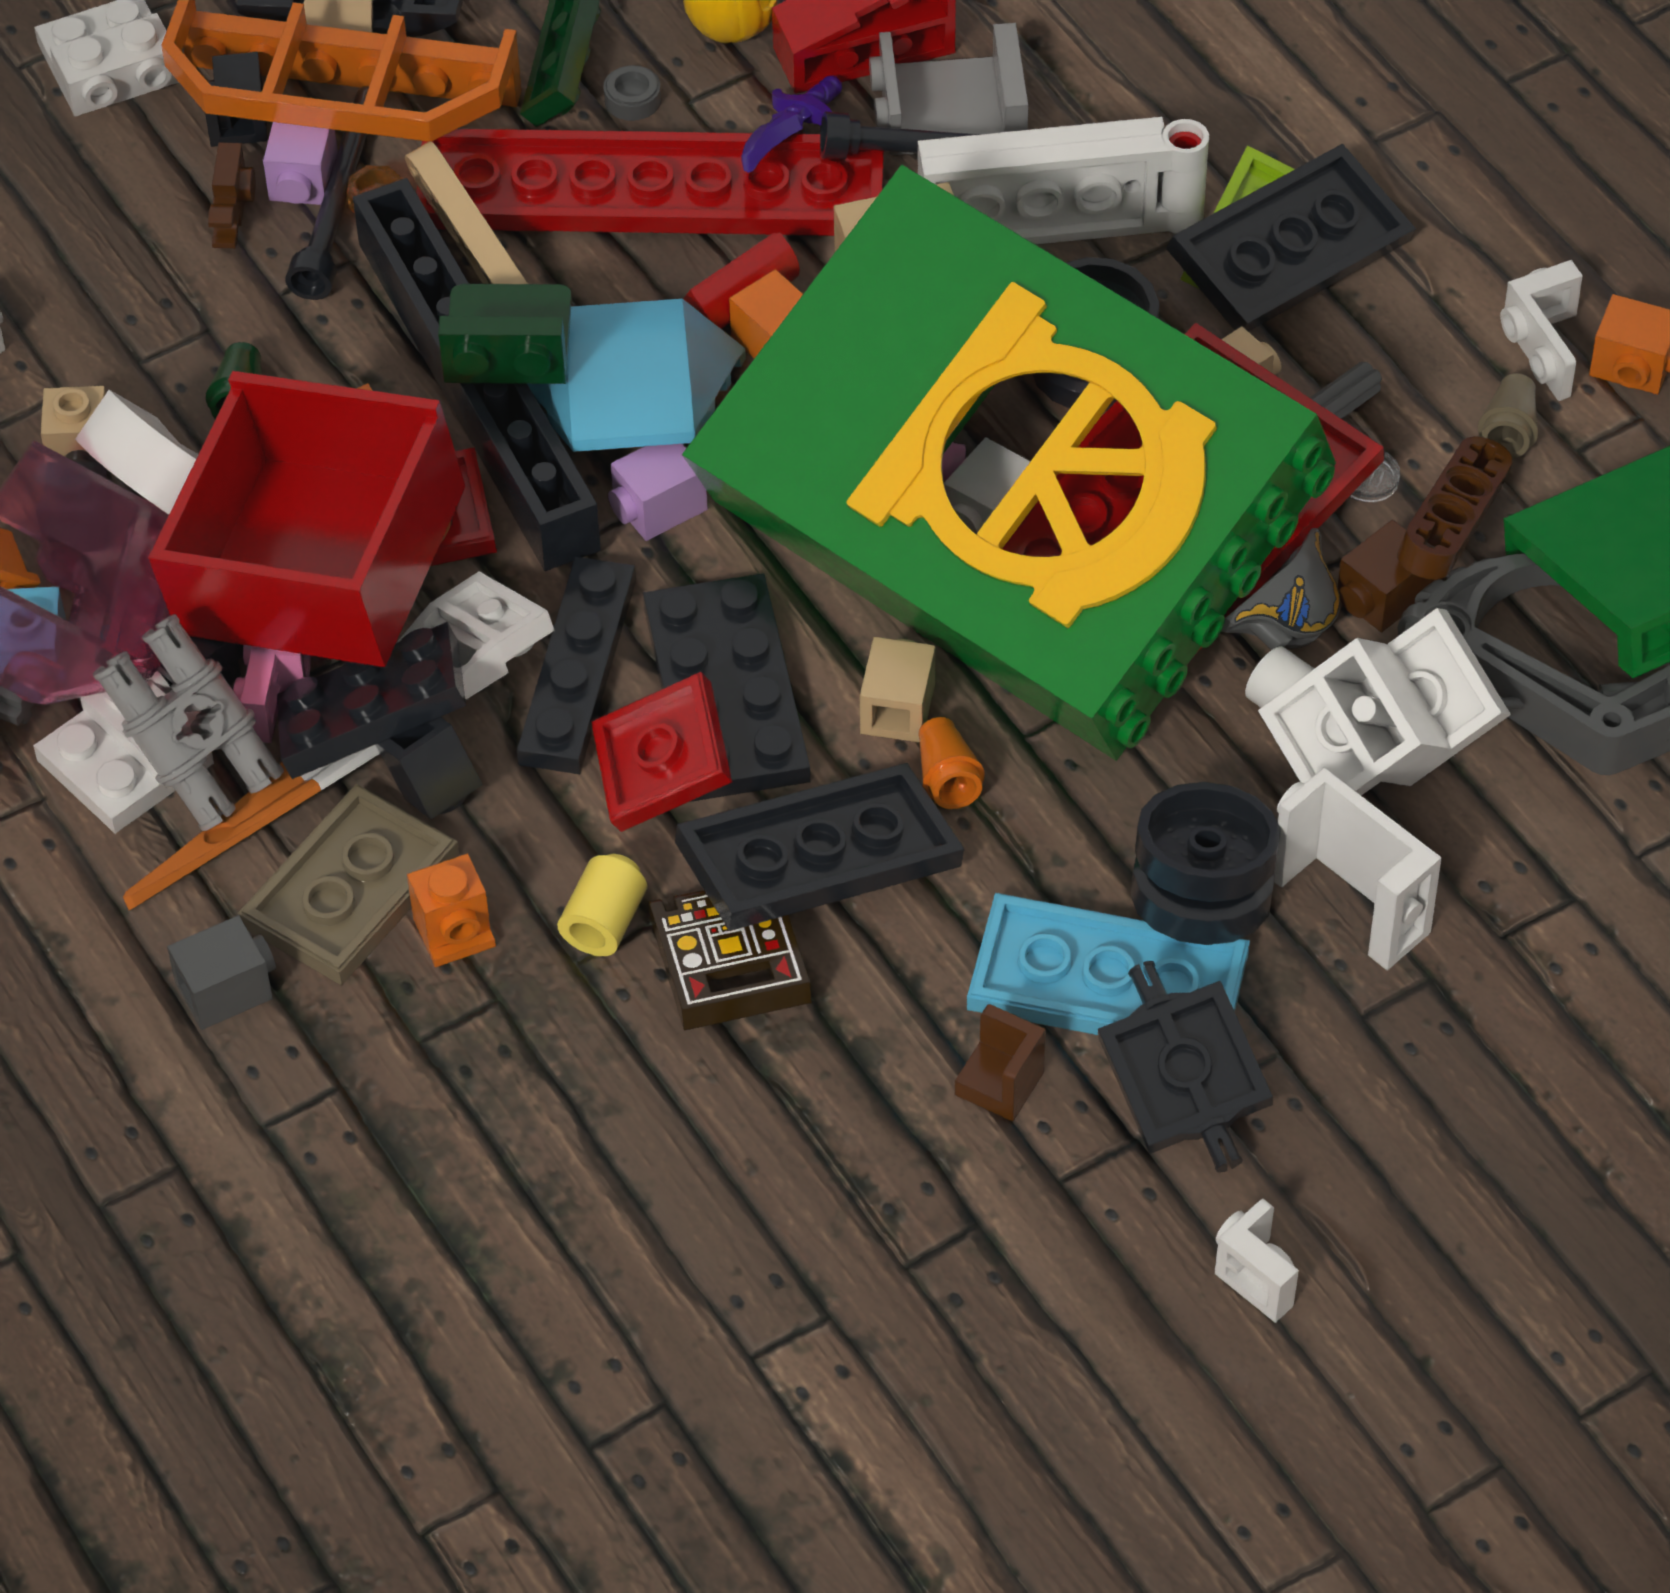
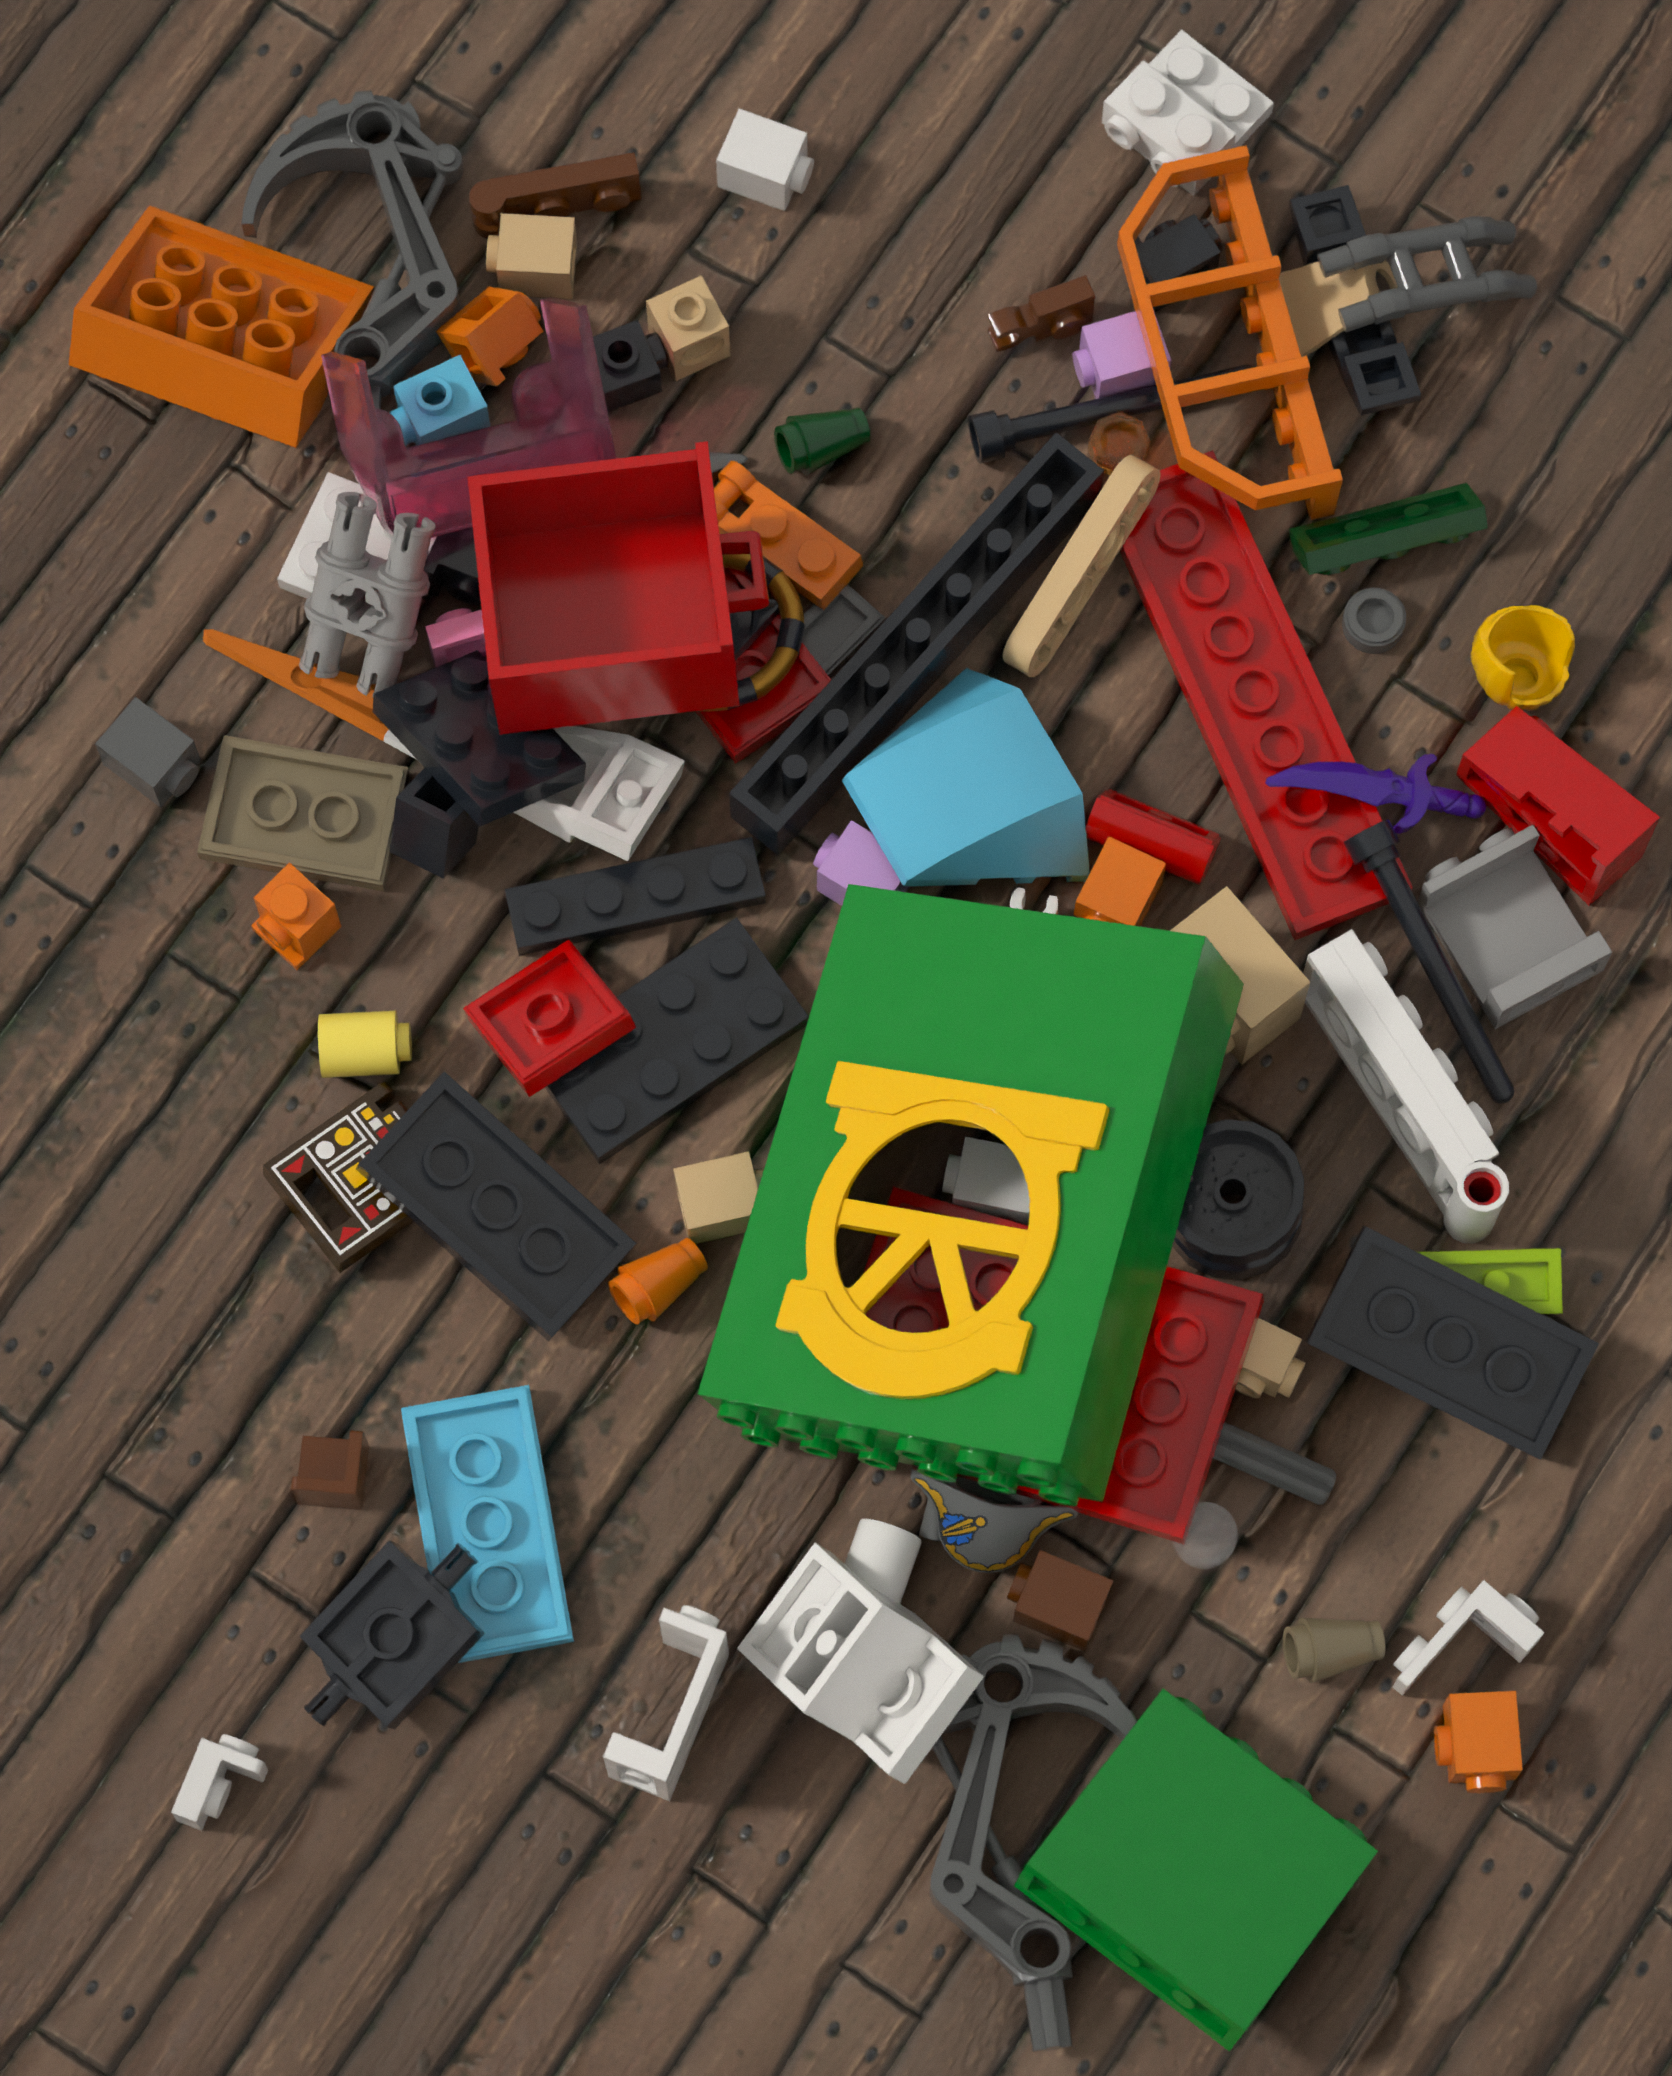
camera: 65 degrees right, 20 degrees up
white brick [75,389,198,514] -> none
dark green bracket [438,284,572,384] -> none
black wheel [1130,782,1281,945] -> none
reddish brown beam [1397,436,1513,580] -> none

